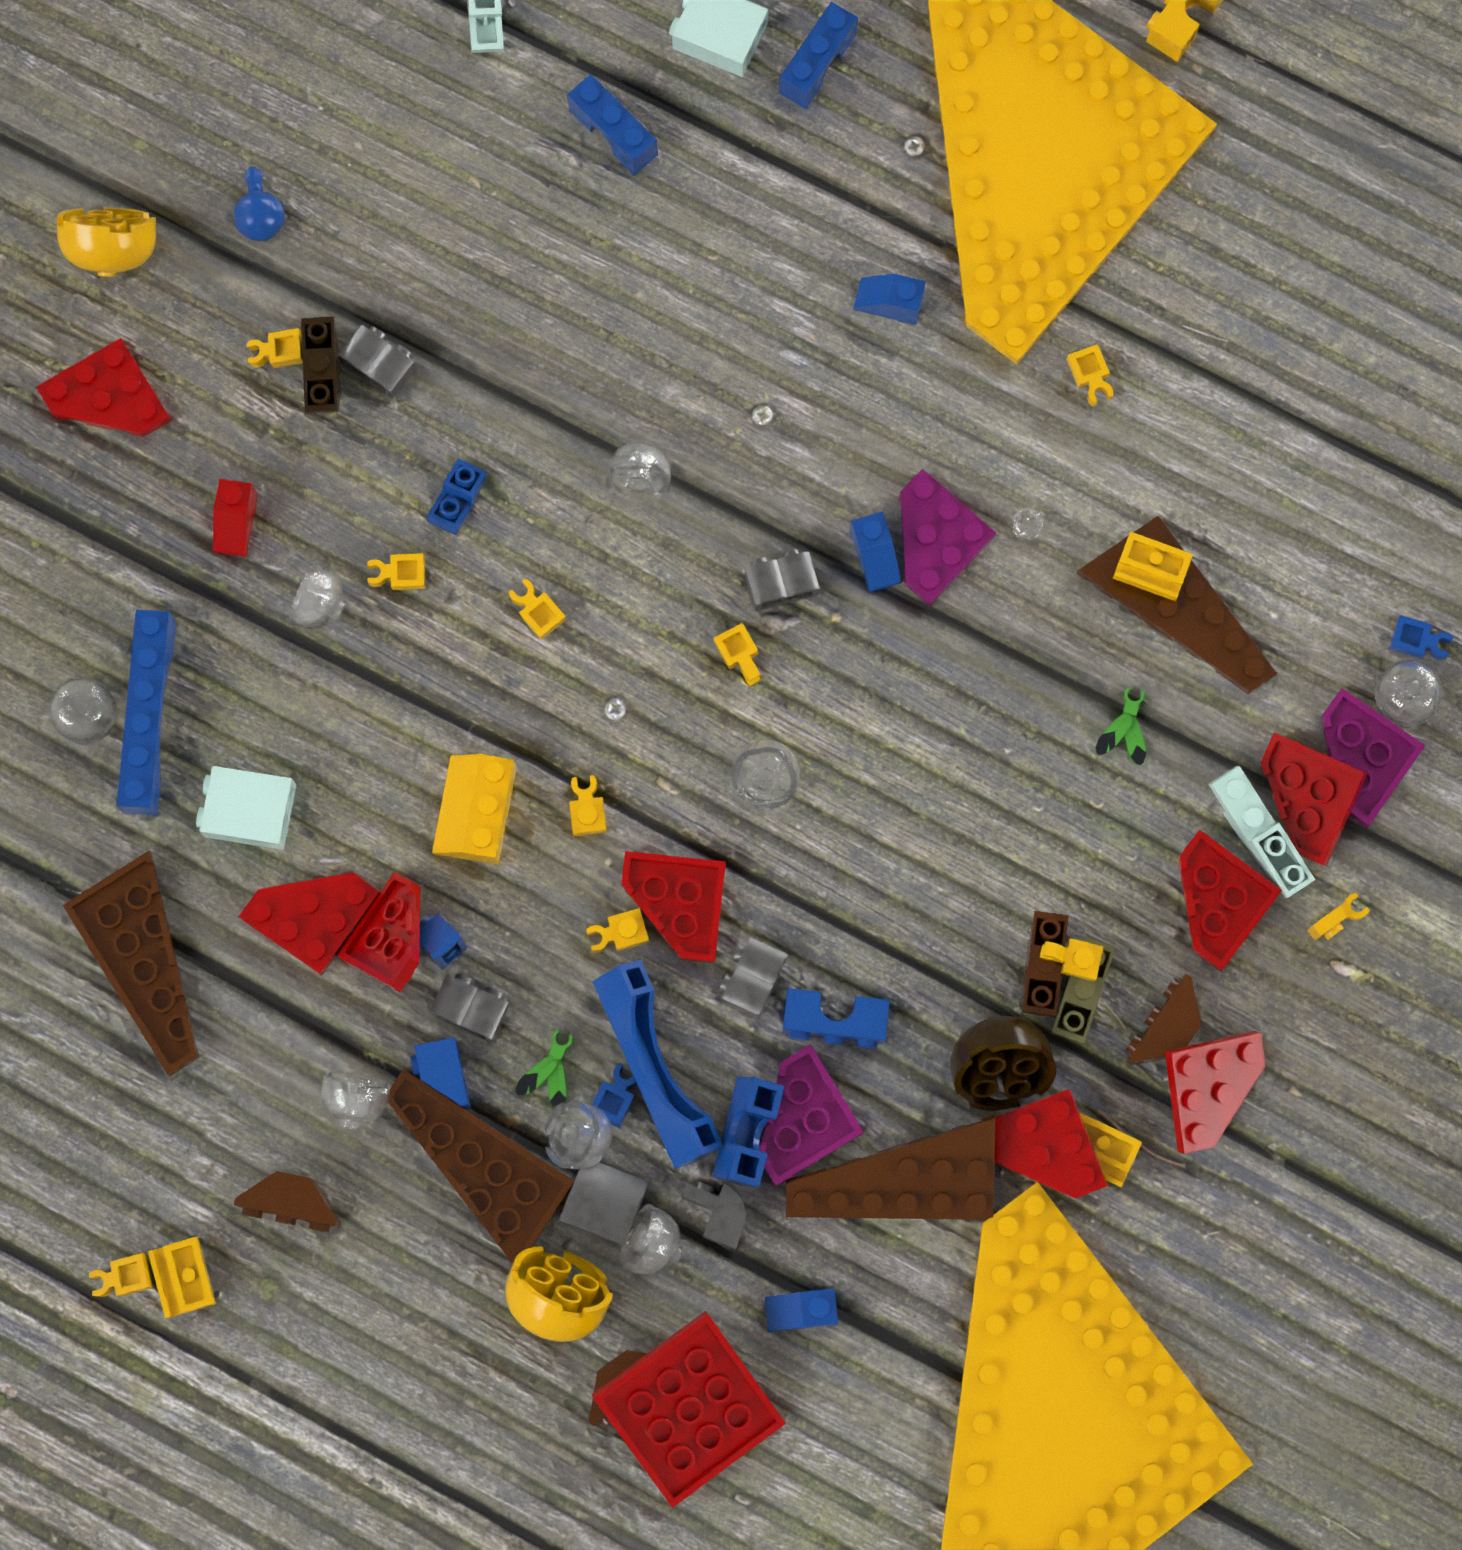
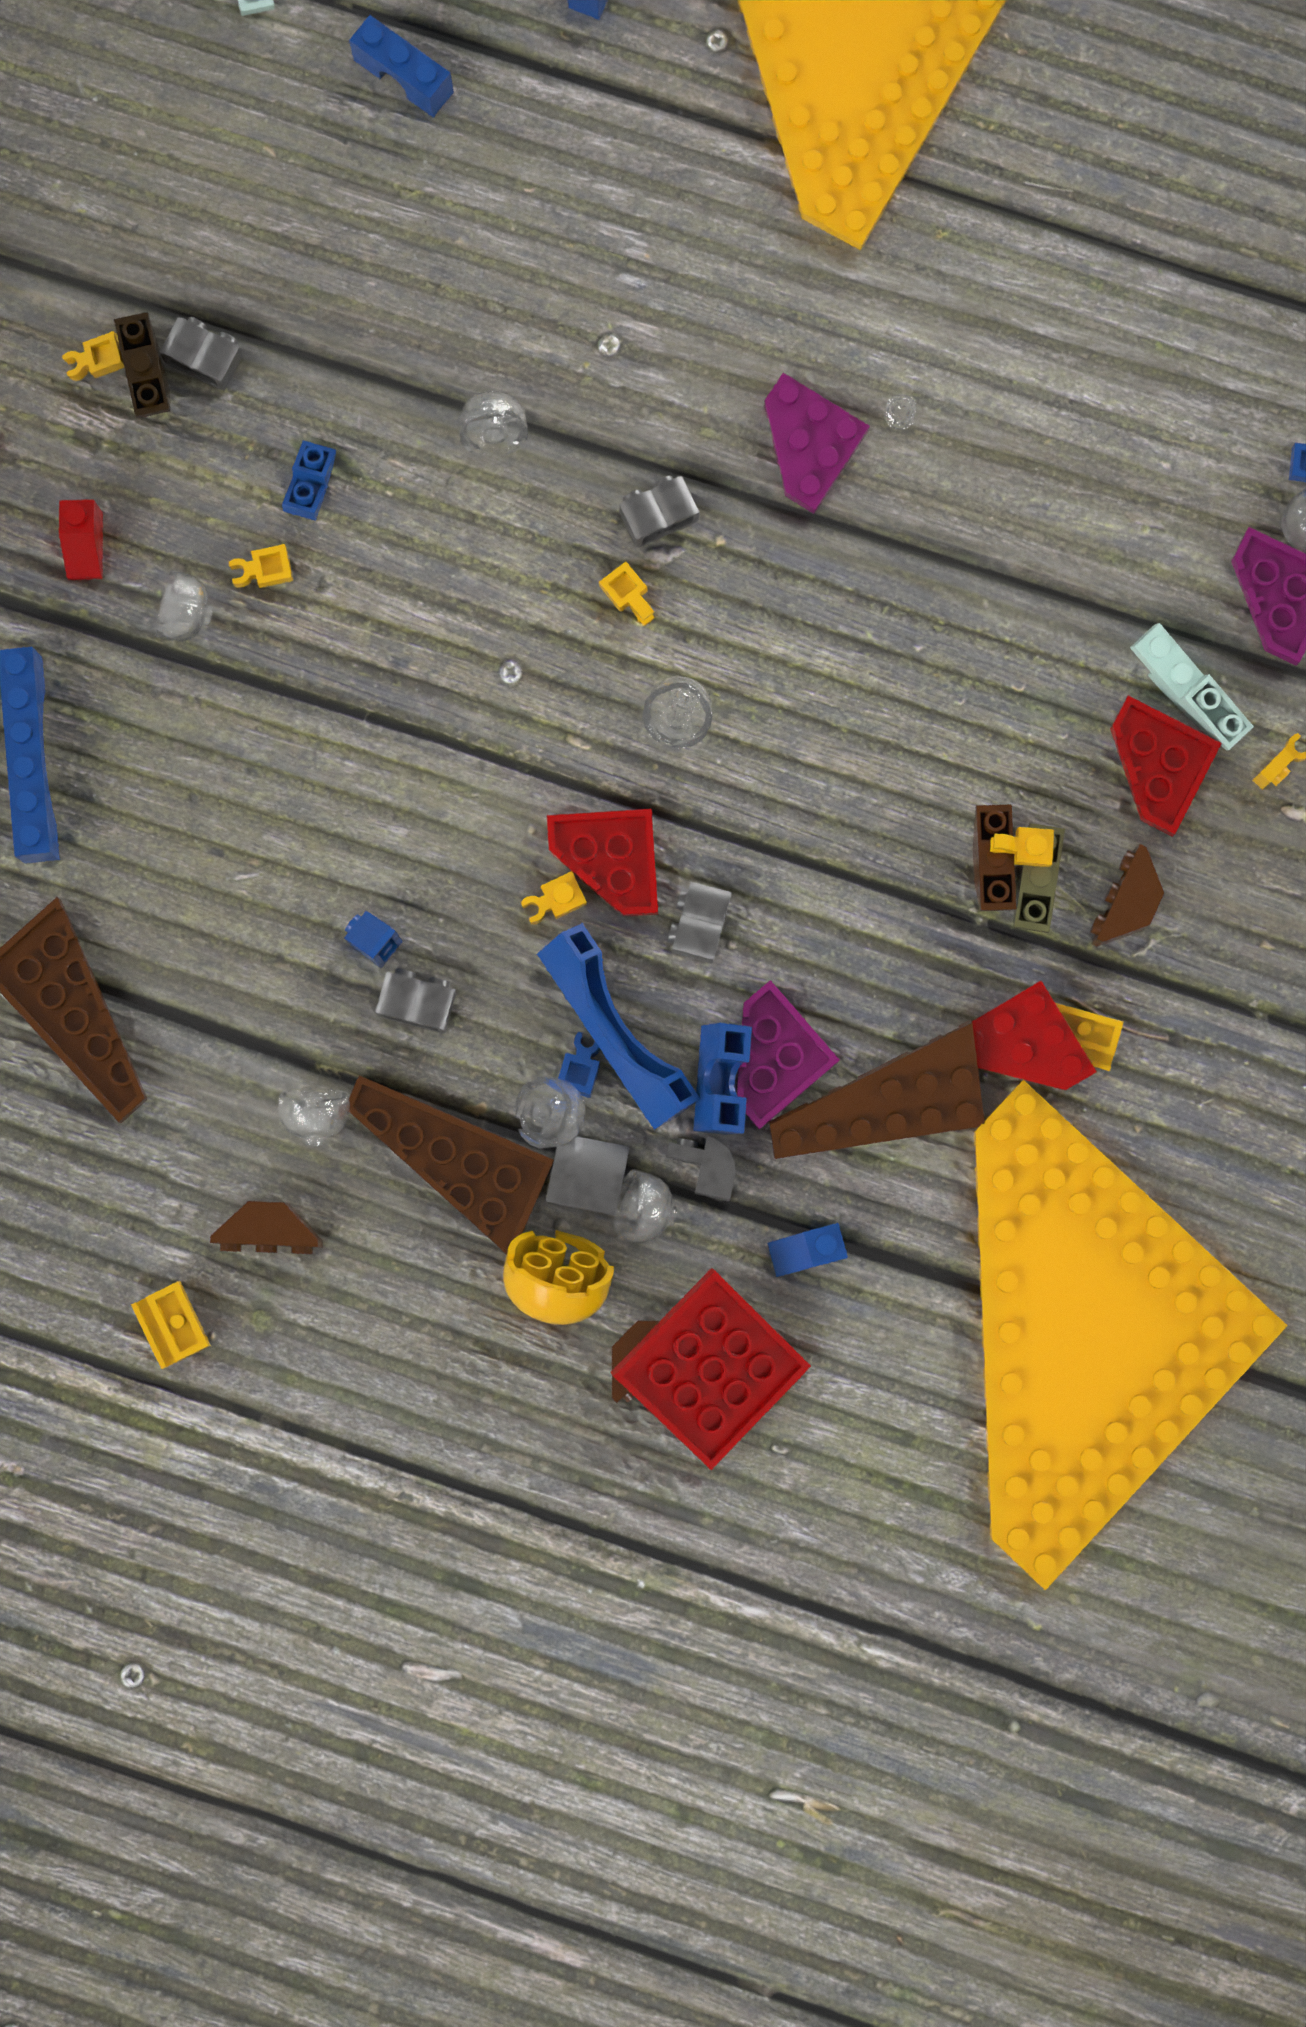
camera: 10 degrees left, 5 degrees up
yellow plate [89,1253,153,1297] -> none
light aqua brick [196,766,296,850] -> none
blue hair [233,166,285,242] -> none
red plate [238,872,380,976] -> none
red plate [337,872,421,993] -> none
blue slope [410,1037,471,1109] -> none
yellow slope [432,754,517,865] -> none
yellow plate [509,579,566,640] -> none
bright green piece [515,1029,573,1111] -> none
yellow plate [569,775,607,836] -> none
blue arch [783,988,890,1049] -> none
blue slope [850,511,901,593] -> none
blue slope [853,274,926,325] -> none
dark brown cylinder [950,1016,1056,1111] -> none
yellow plate [1066,344,1113,407] -> none
reddish brown wing [1077,516,1277,695] -> none
bright green piece [1095,687,1146,765] -> none
yellow plate [1113,531,1193,601] -> none
plate [1165,1031,1265,1154] -> none
red plate [1260,732,1368,866] -> none

